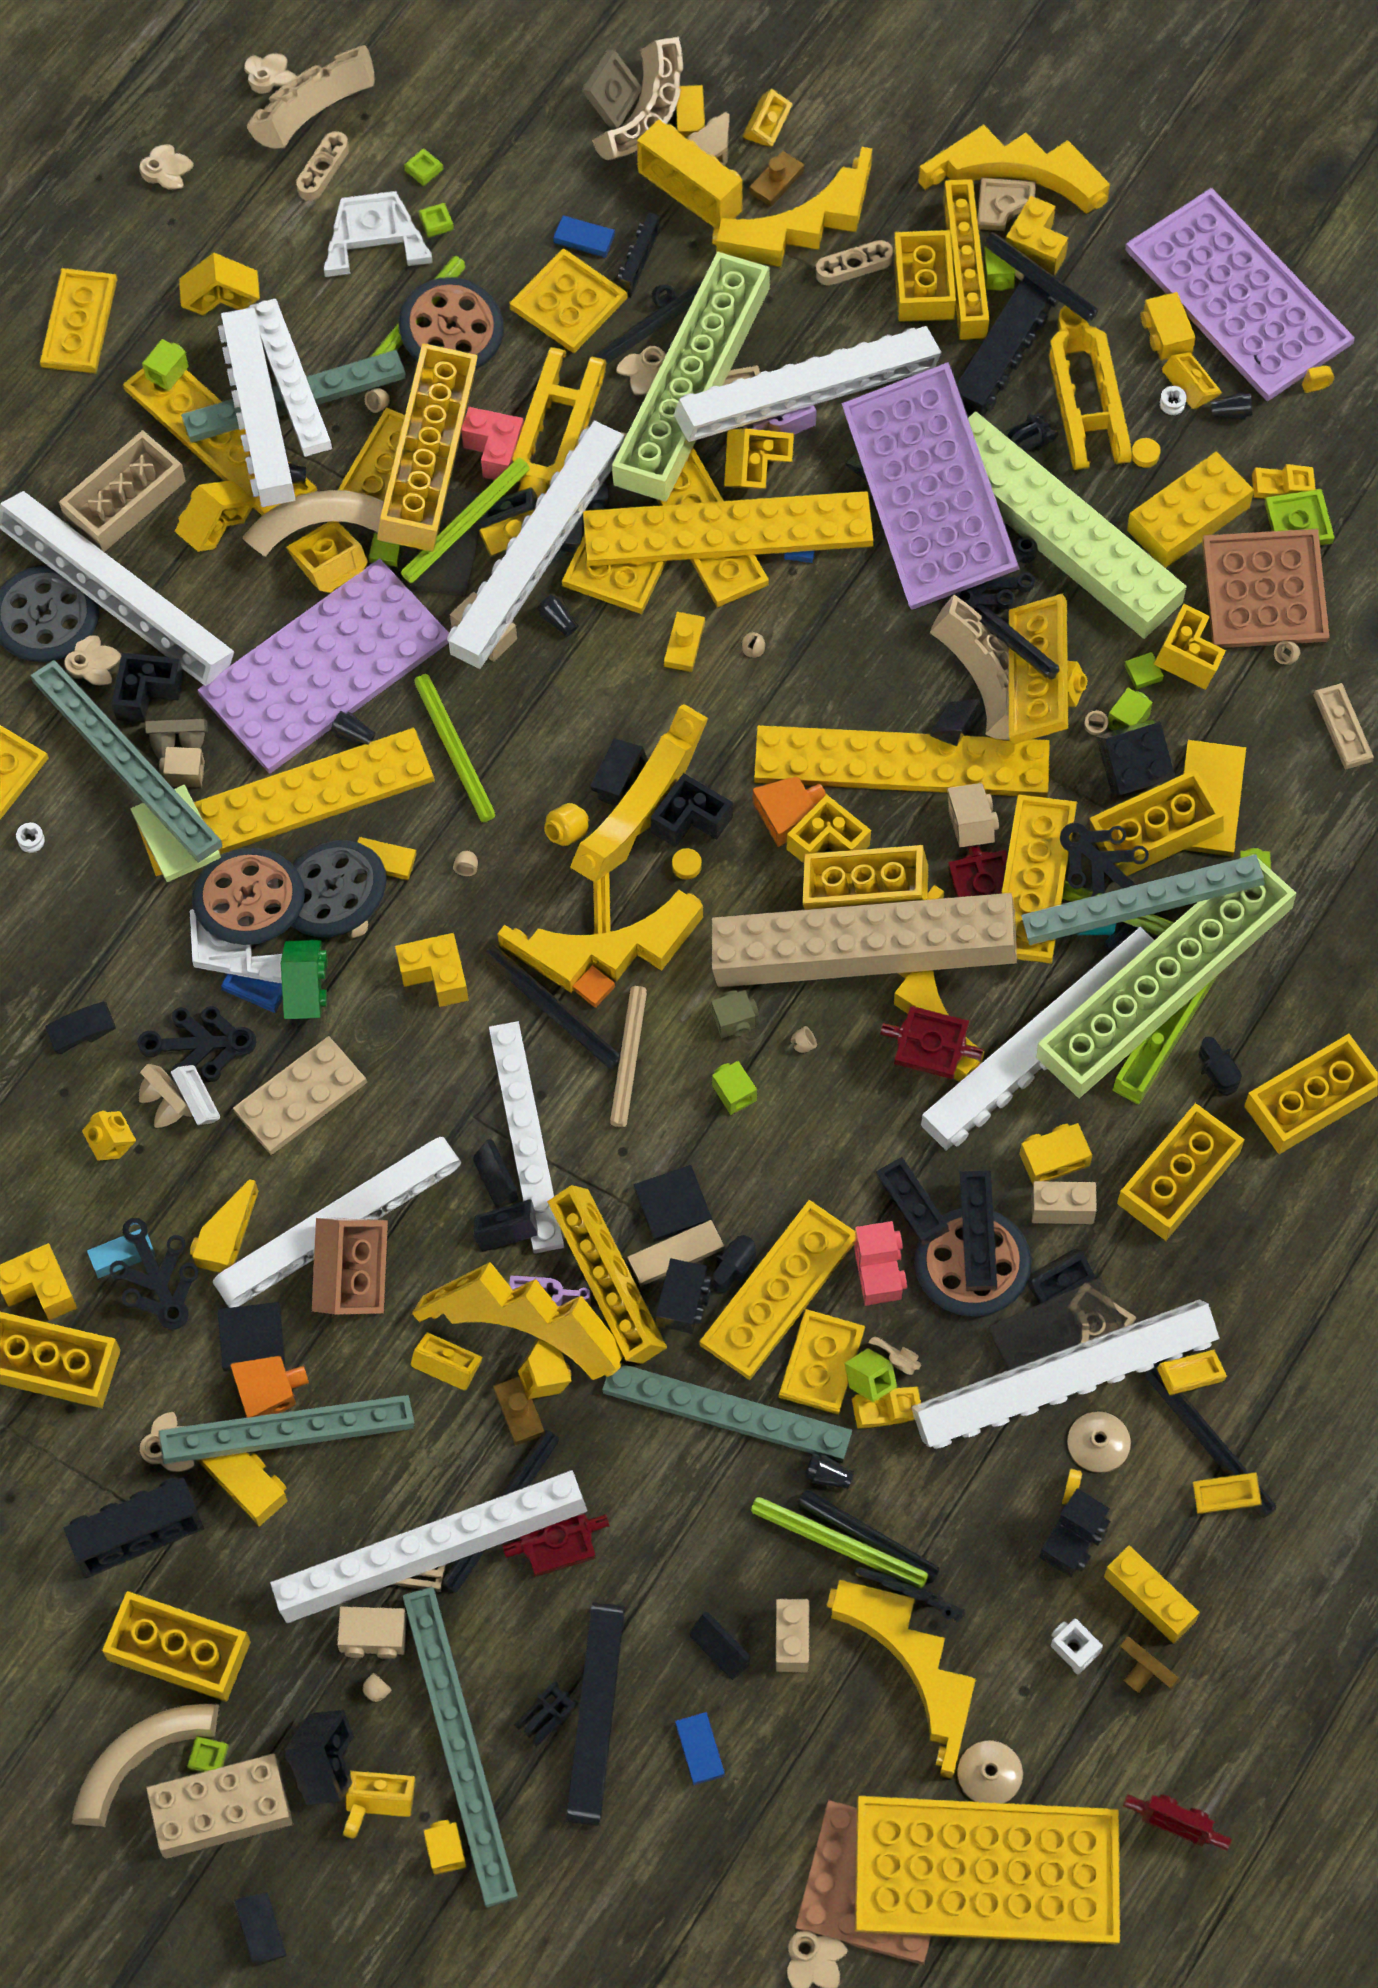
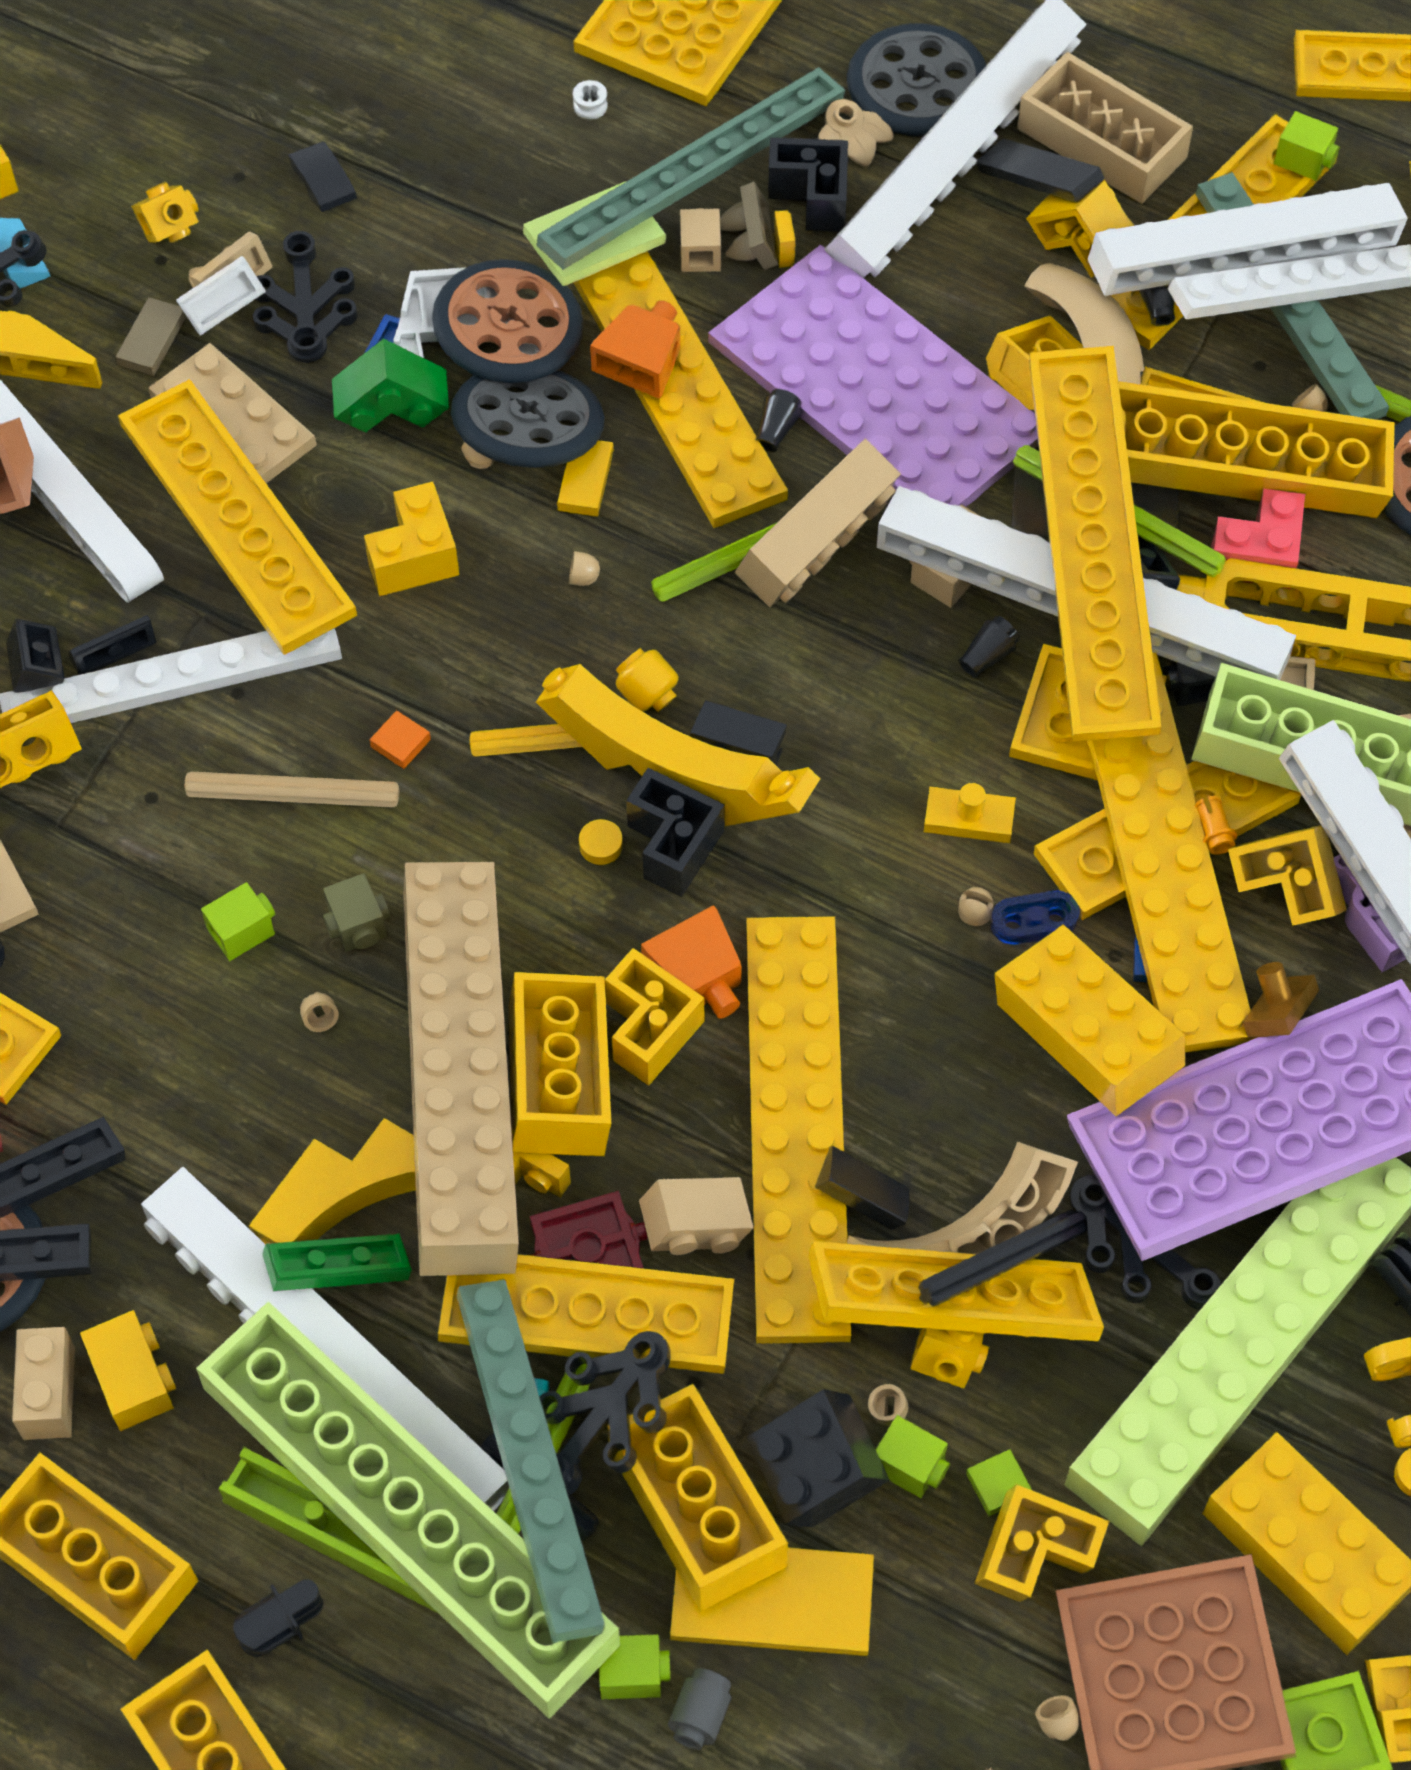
camera: 85 degrees right, 5 degrees down
black axle [484,945,620,1069] -> none
yellow arch [497,890,703,993] -> none
black tile [634,1165,712,1242] -> none
dark red plate [880,1005,984,1079] -> none
none -> dark tan tile [115,297,187,376]
none -> yellow plate [118,379,357,655]
none -> green tile [262,1234,412,1292]
none -> orange torso [590,300,680,399]
none -> dark grey brick [668,1668,731,1750]
none -> tan brick [735,438,901,608]
none -> yellow tile [774,210,795,268]
none -> black tile [976,138,1104,203]
none -> clear blue plate [991,890,1080,945]
none -> yellow brick [994,924,1185,1116]
none -> yellow plate [1029,345,1162,741]
none -> light orange pin [1195,796,1237,855]
none -> pearl gold tile [1243,962,1319,1038]

